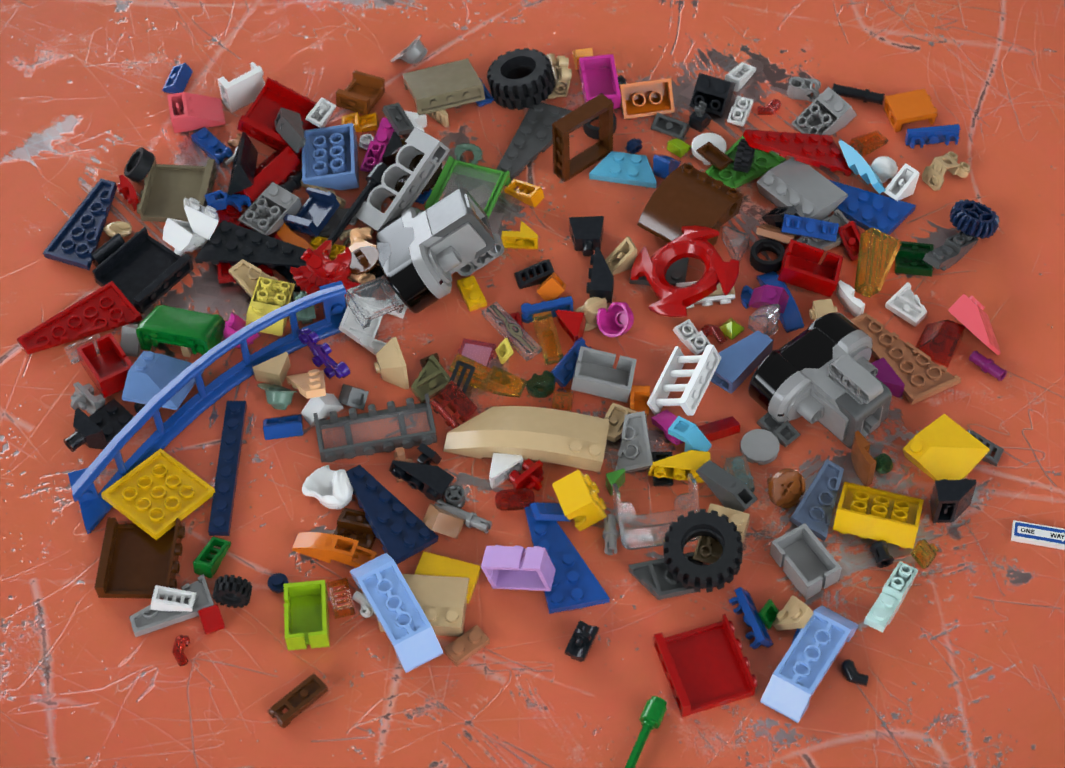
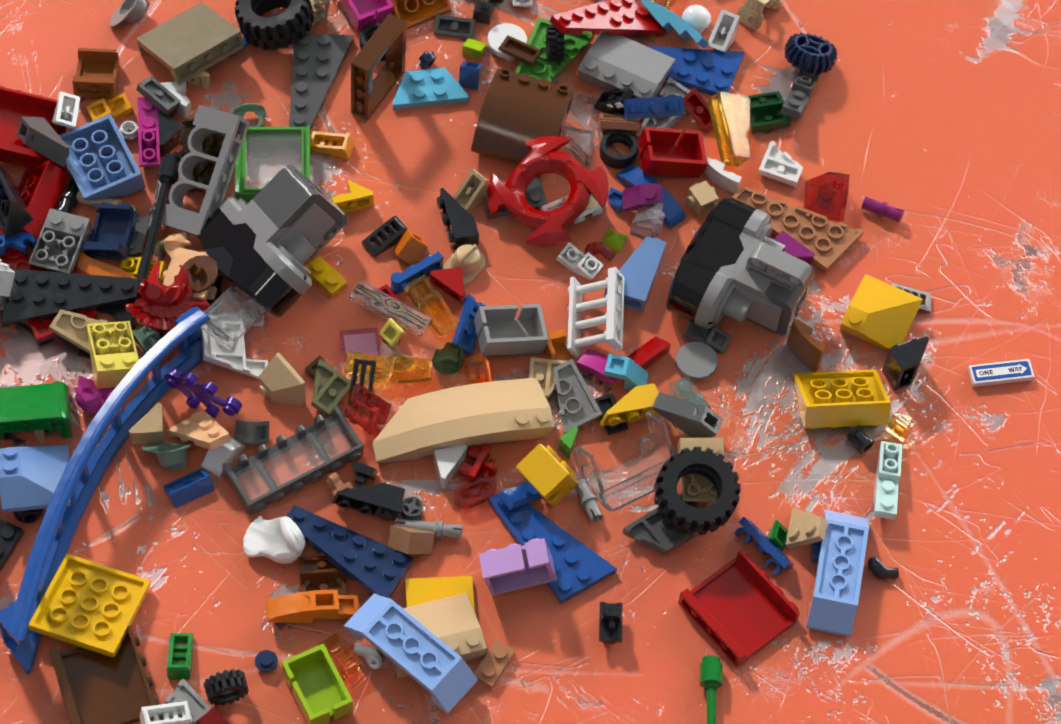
camera: 30 degrees left, 5 degrees up
dark blue plate [208,401,247,536] -> none
black torso [569,216,604,257] -> none
dark pink helmet [596,302,634,337] -> none
dark orange tile [767,468,806,509] -> none
light grey piece [770,523,842,600] -> none
sand blue wing [789,459,844,541] -> none
clear green tile [874,453,893,474] -> none
coral slope [948,294,1001,355] -> none

